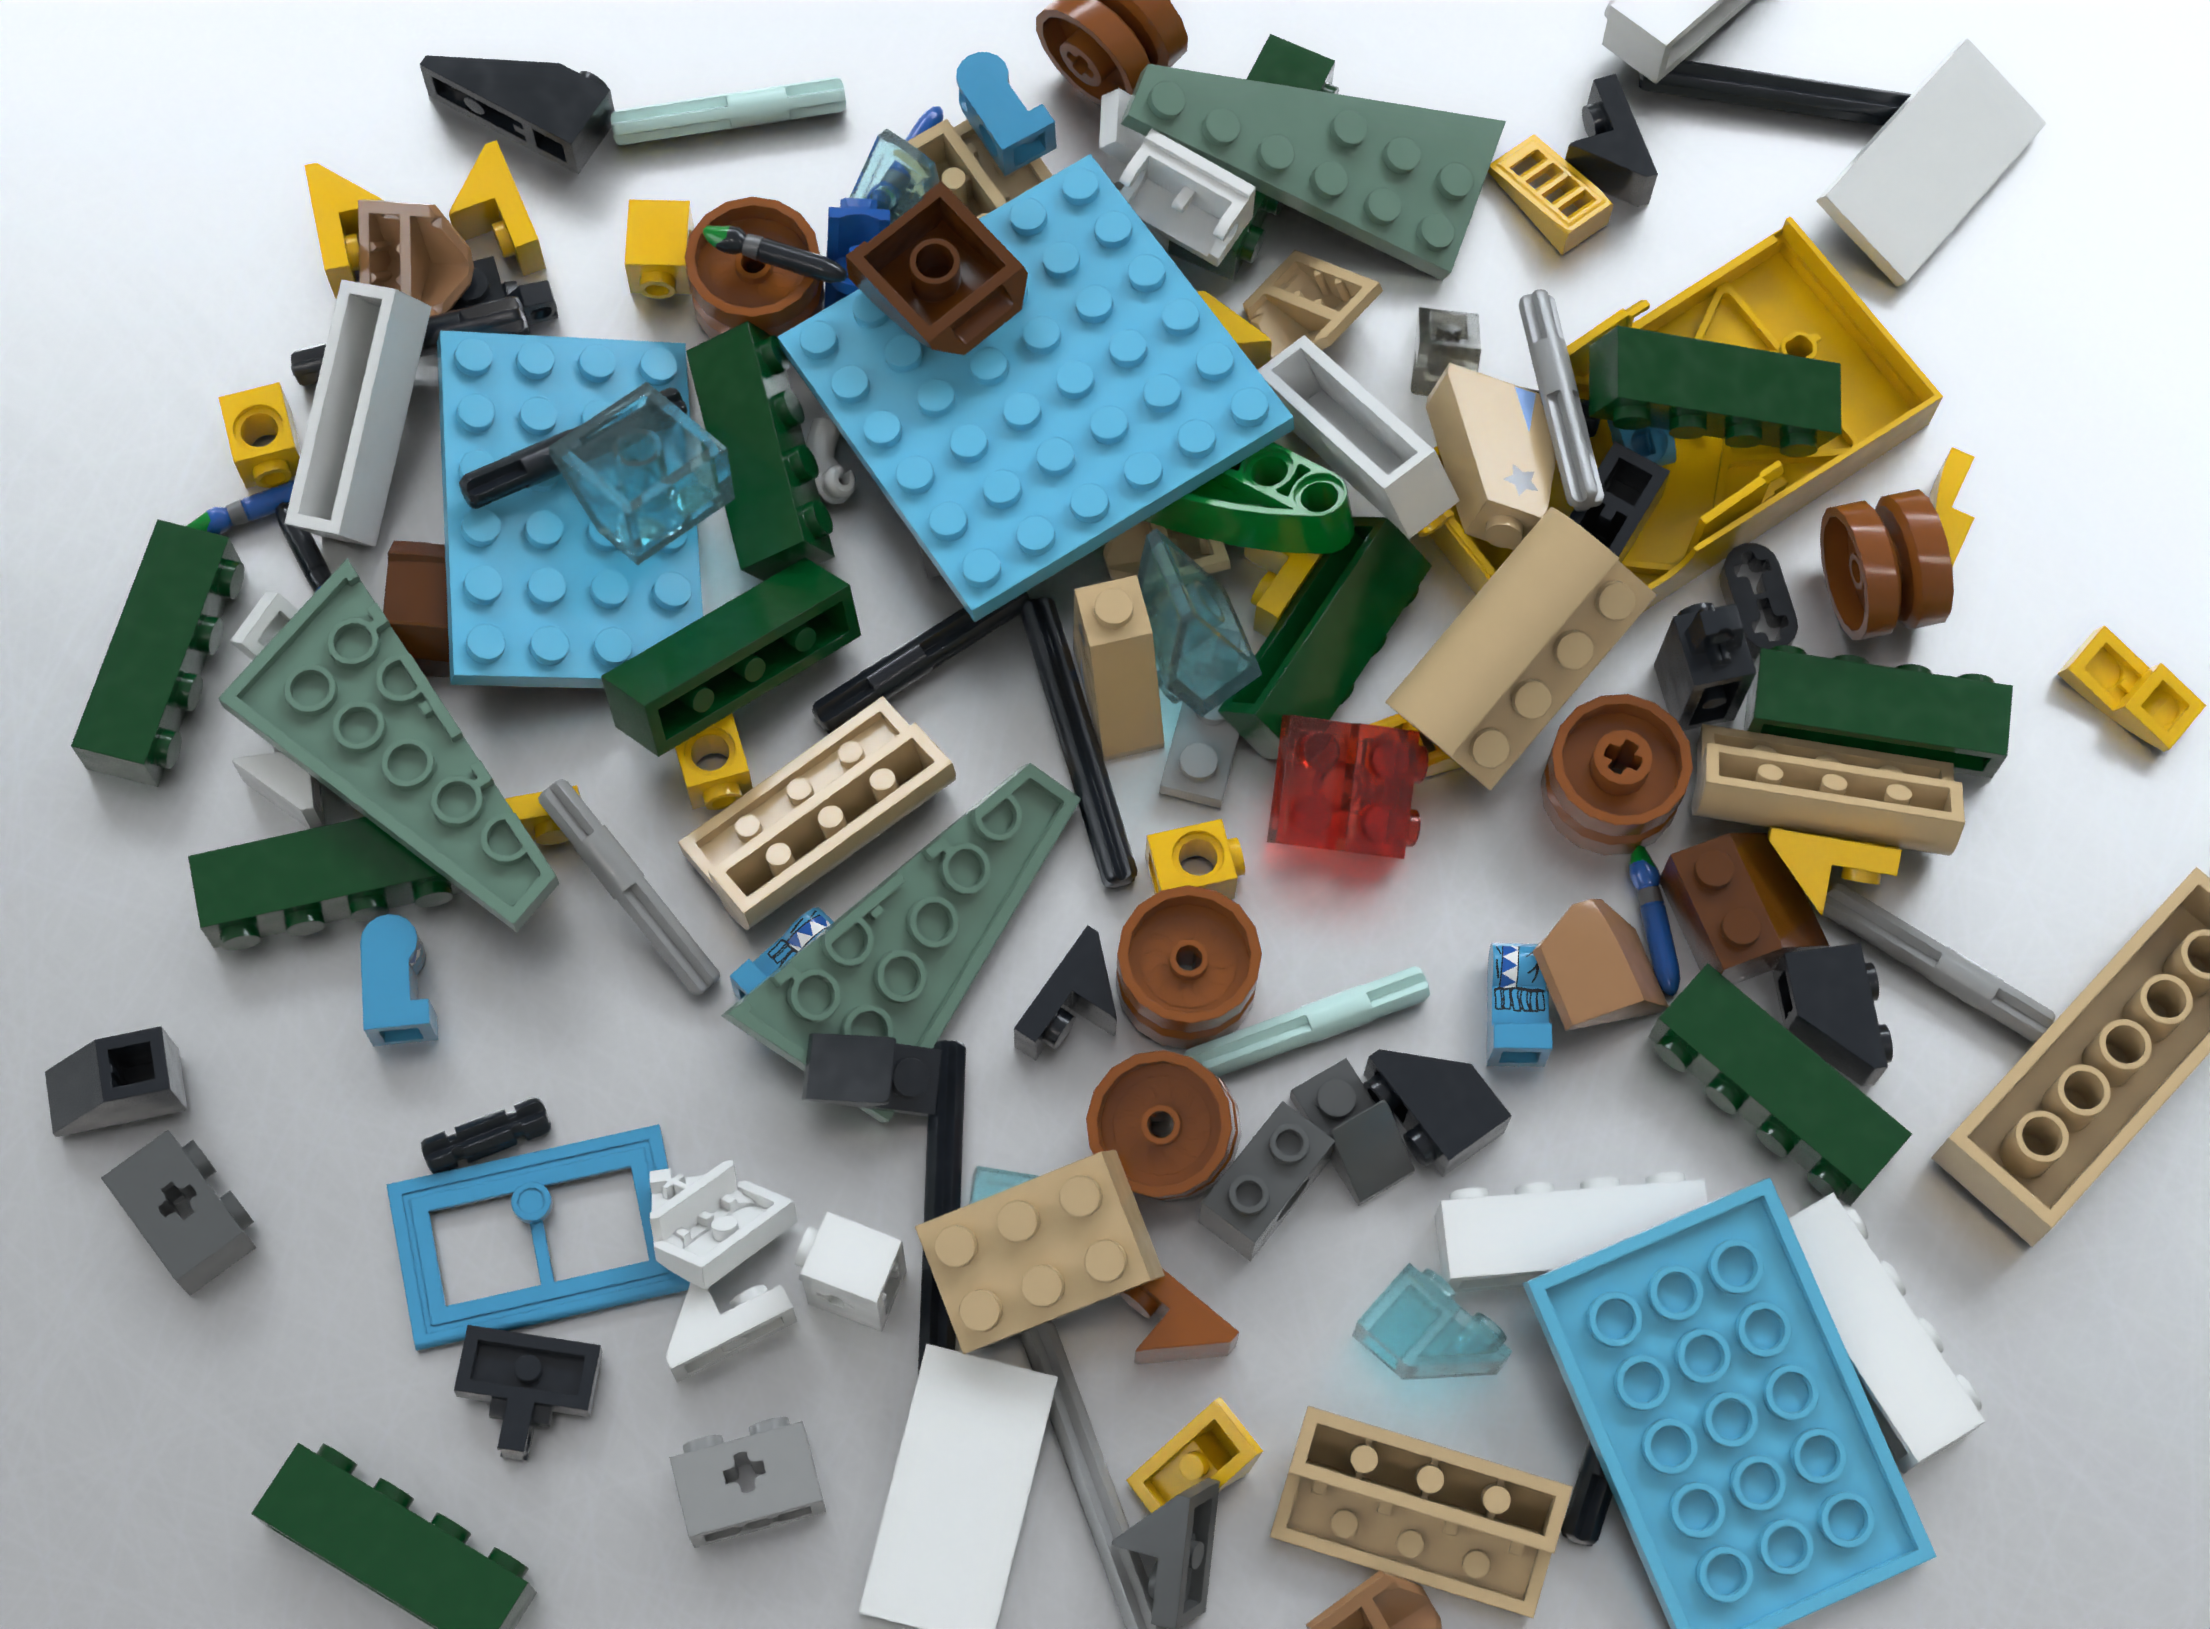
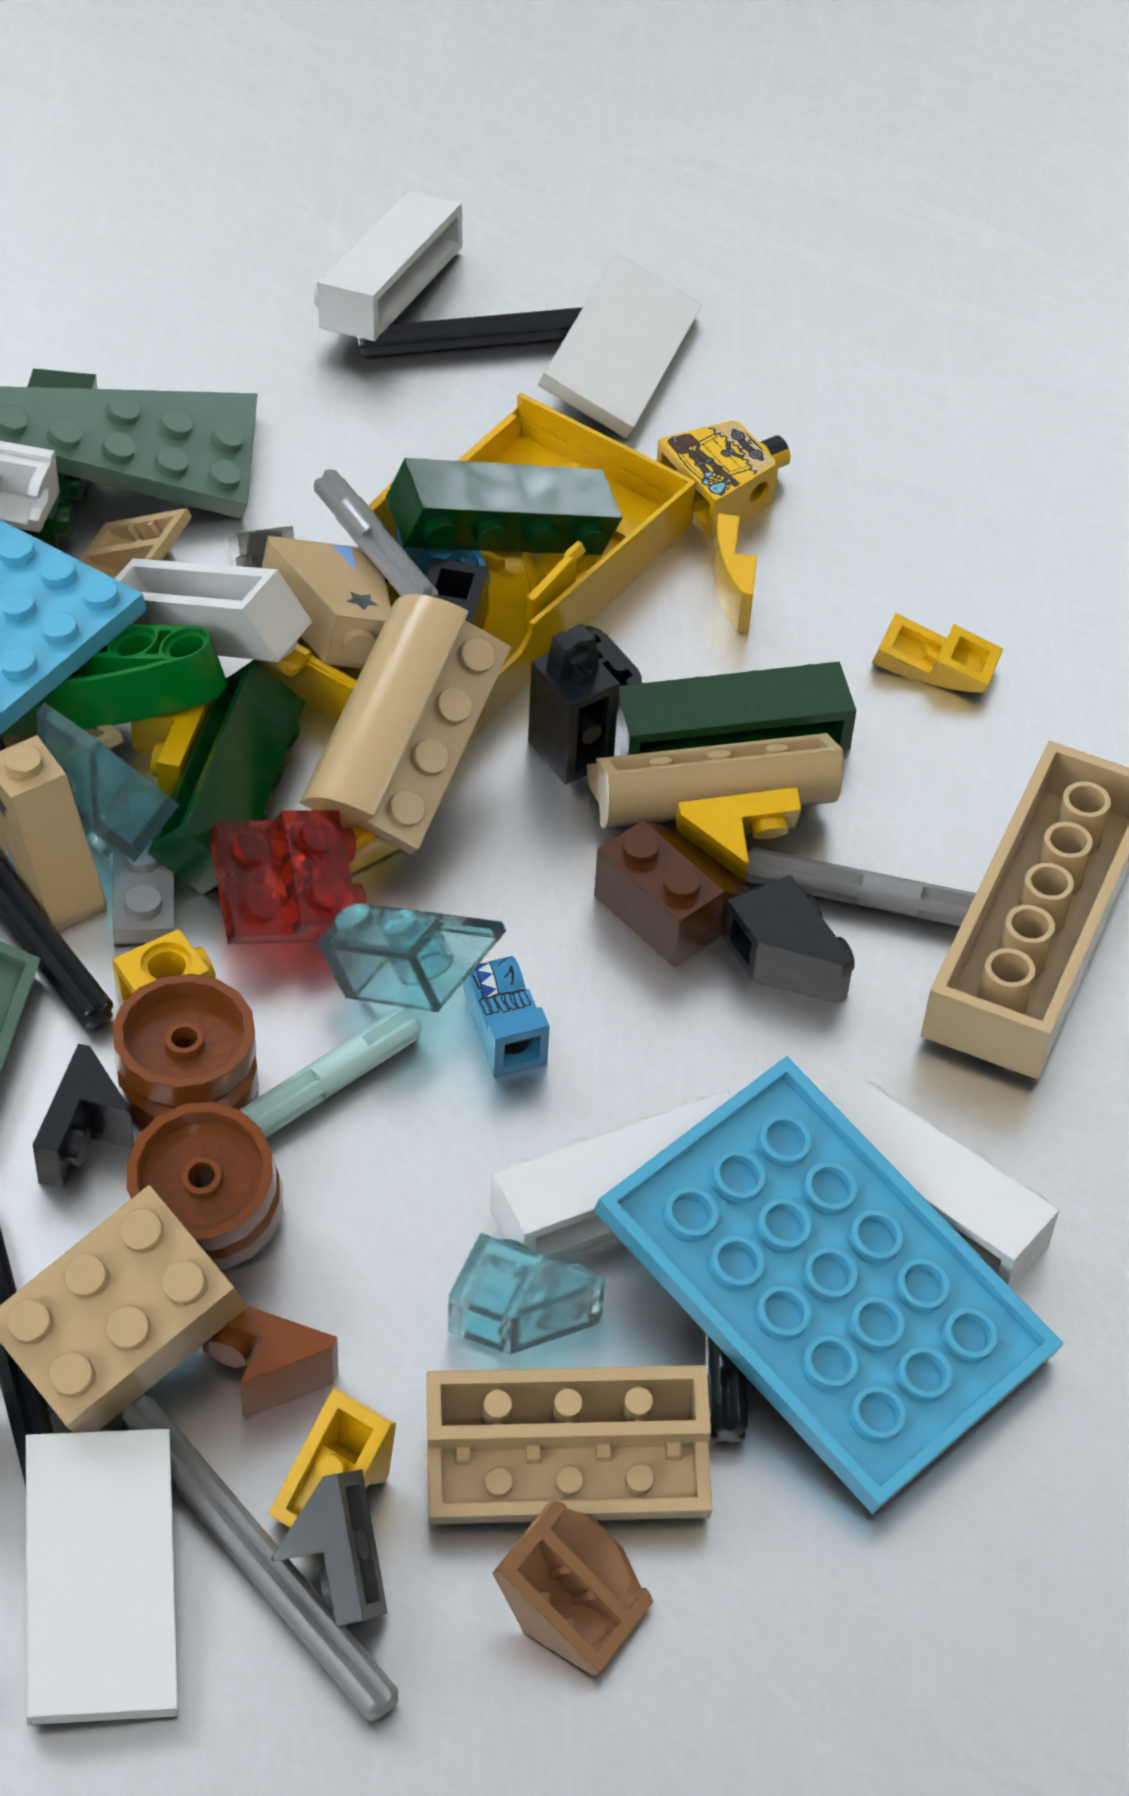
camera: 20 degrees left, 20 degrees down
dark grey brick [1198,1101,1335,1262] -> none
dark grey slope [1290,1058,1415,1206] -> none
black slope [1363,1049,1512,1177] -> none
yellow slope [1488,134,1613,255] -> none
medium nougat slope [1533,899,1668,1031] -> none
dark orange wheel [1541,694,1693,855] -> none
black slope [1565,74,1658,207] -> none
blue piece [1629,846,1681,996] -> none
dark green brick [1648,963,1912,1206] -> none
dark orange wheel [1820,489,1954,640] -> none
none -> clear light blue slope [317,902,506,1012]
none -> yellow torso [657,420,791,540]

